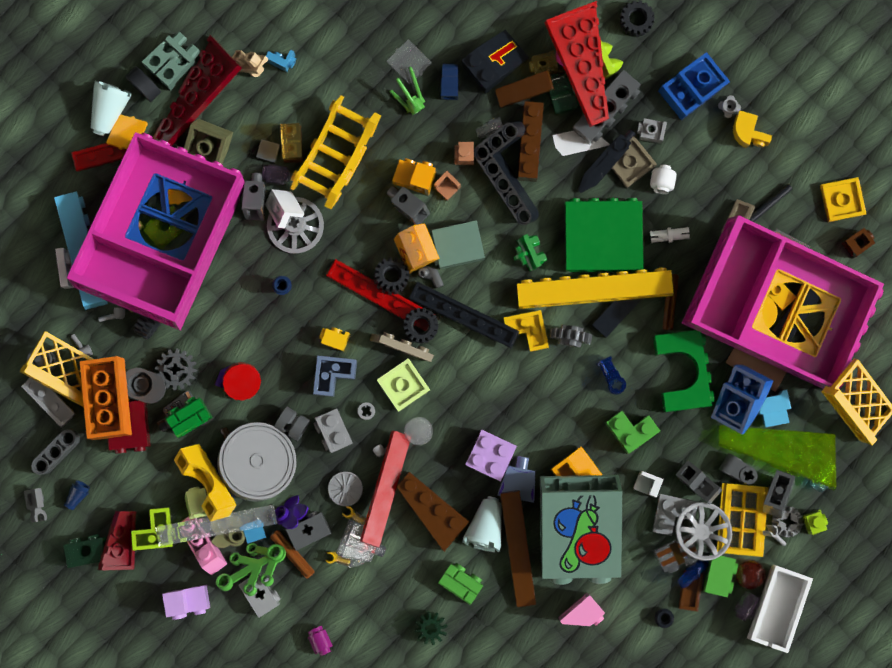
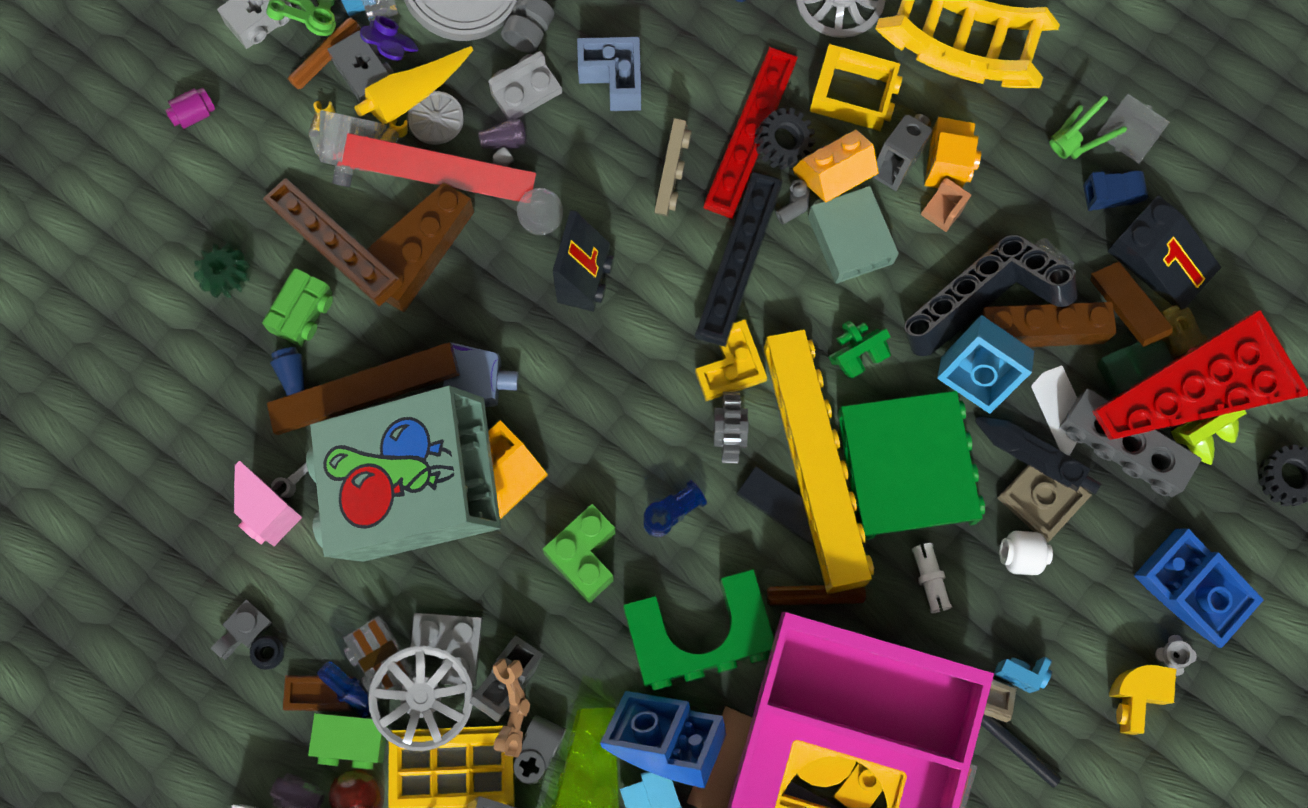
camera: 75 degrees right, 10 degrees down
yellow brick [319,327,350,352] -> none
light grey bush [358,402,375,420] -> none
yellowish green plate [377,358,430,412] -> none
black tyre [404,308,438,344] -> none
nougat brick [455,142,474,165] -> none
light aqua cone [462,496,502,552] -> none
lavender brick [466,430,517,481] -> none
white panel [633,471,663,497] -> none
light grey brick [637,118,667,144] -> none
none -> dark grey plate [211,600,273,660]
none -> reddish brown tile [263,178,403,307]
none -> dark blue cone [270,347,305,396]
none -> light grey hand [271,463,308,498]
none -> yellow piece [354,46,473,124]
none -> clear purple cone [479,118,527,149]
none -> medium nougat piece [493,658,530,758]
none -> black slope [553,210,615,312]
none -> yellow window [810,44,903,131]
none -> dark azure brick [937,315,1034,414]
none -> dark azure bracket [994,657,1052,693]

